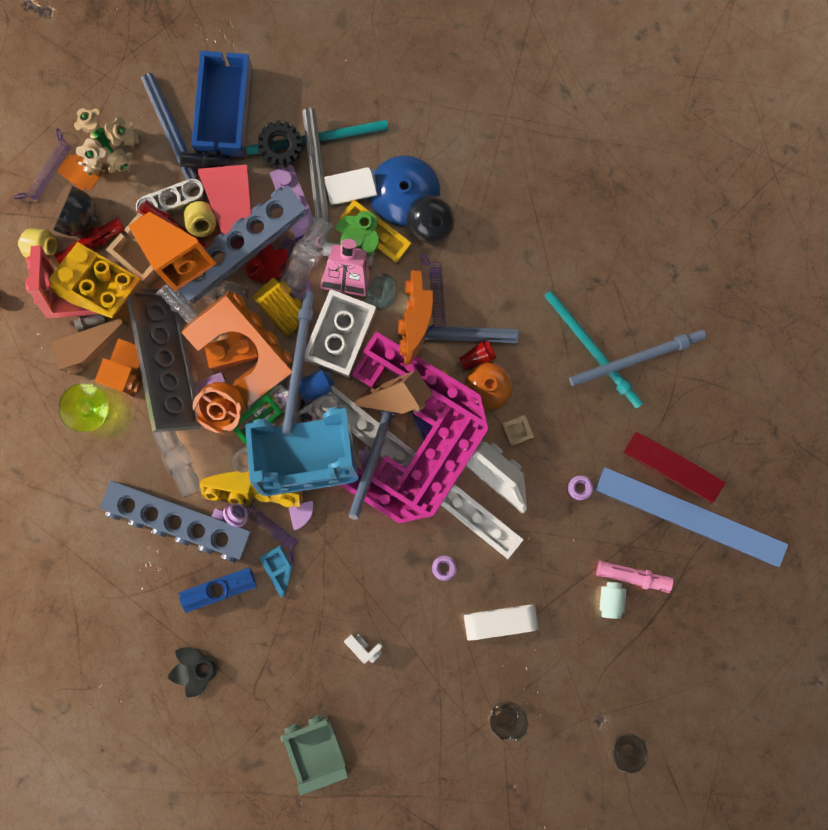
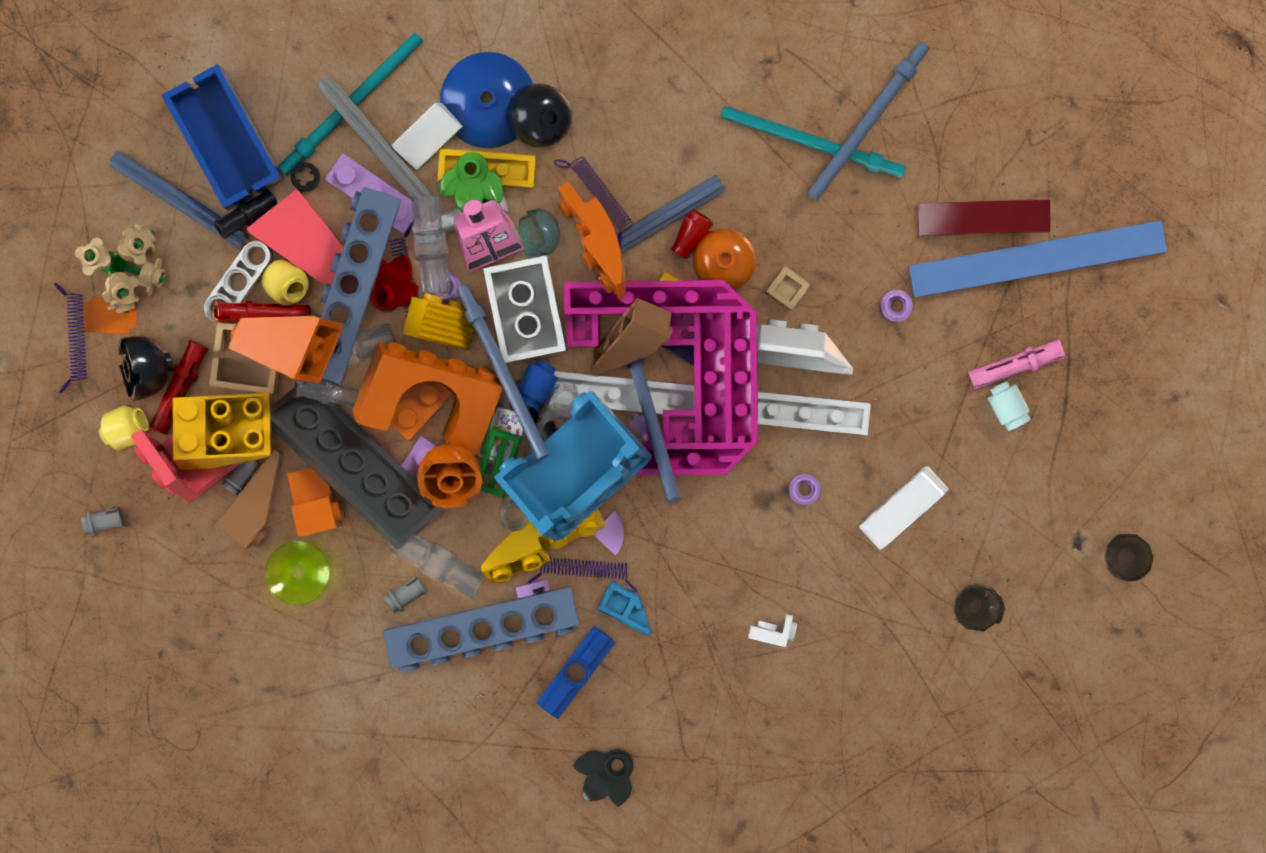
camera: 35 degrees left, 5 degrees up
lavender plate [223,503,248,527] -> none
black tyre [258,120,302,168] -> none
sand green panel [280,714,349,796] -> none
none -> black bush [291,162,320,191]
none -> light grey pin [384,576,427,613]

